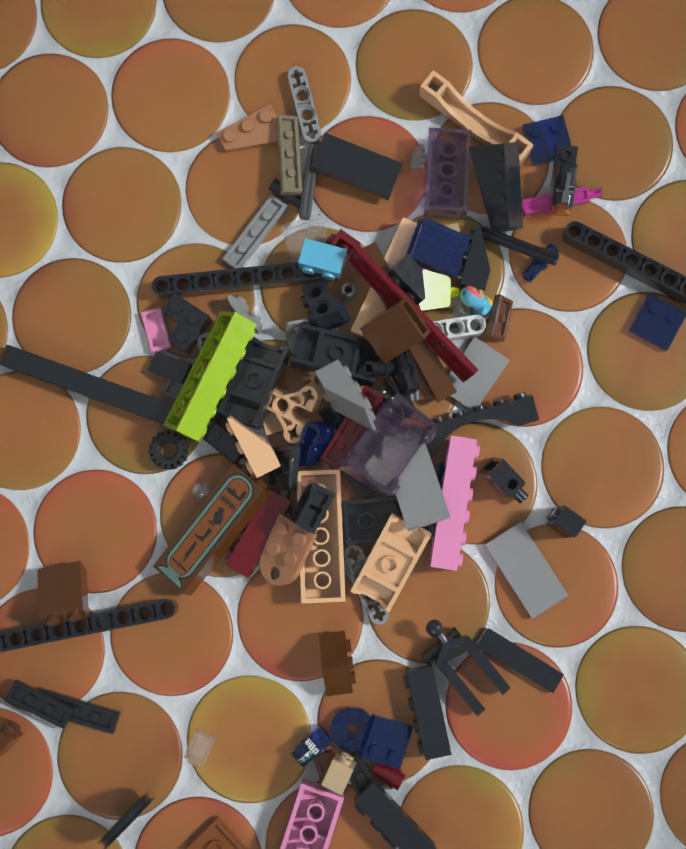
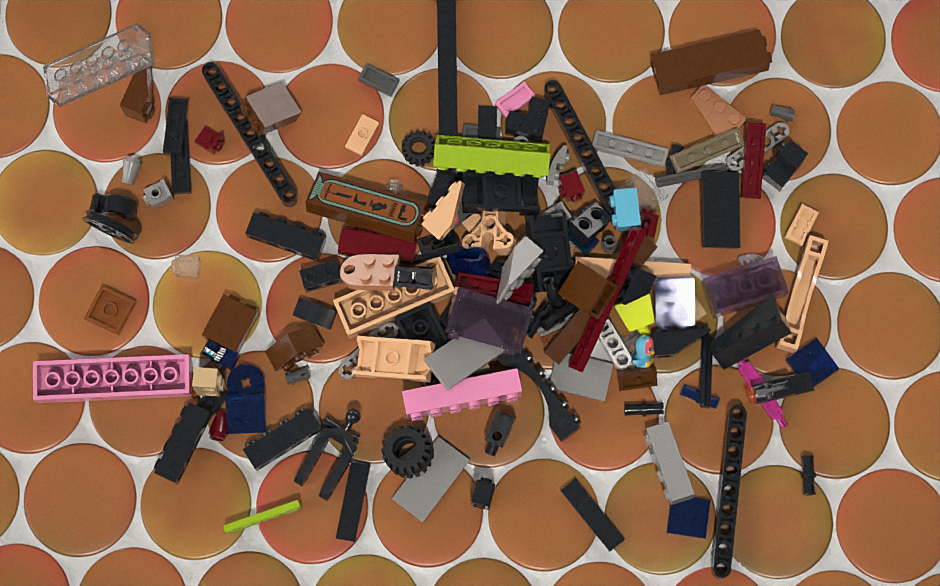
camera: 65 degrees right, 5 degrees down
none -> black animal [89,193,138,221]
none -> light grey cone [122,156,141,185]
none -> light grey brick [142,179,174,210]
none -> dark red bracket [194,126,224,155]
none -> reddish brown brick [202,294,259,355]
none -> lime tile [223,500,301,534]
none -> black brick [245,212,326,262]
none -> dark grey pin [285,367,310,386]
none -> black slope [292,298,337,330]
none -> black brick [299,260,343,293]
none -> light nougat plate [345,114,379,156]
none -> dark grey tile [358,63,400,97]
none -> black tyre [381,425,434,479]
none -> dark red brick [558,171,585,203]
none -> black tile [560,478,625,552]
none -> black pin [624,401,664,417]
none -> light grey brick [643,421,695,505]
none -> reddish brown brick [650,30,772,95]
none -> dark red tile [741,122,766,199]
none -> black brick [762,140,809,192]
none -> dark grey pin [770,104,795,122]
none -> light nougat plate [785,204,819,247]
none -> black pin [801,455,816,496]

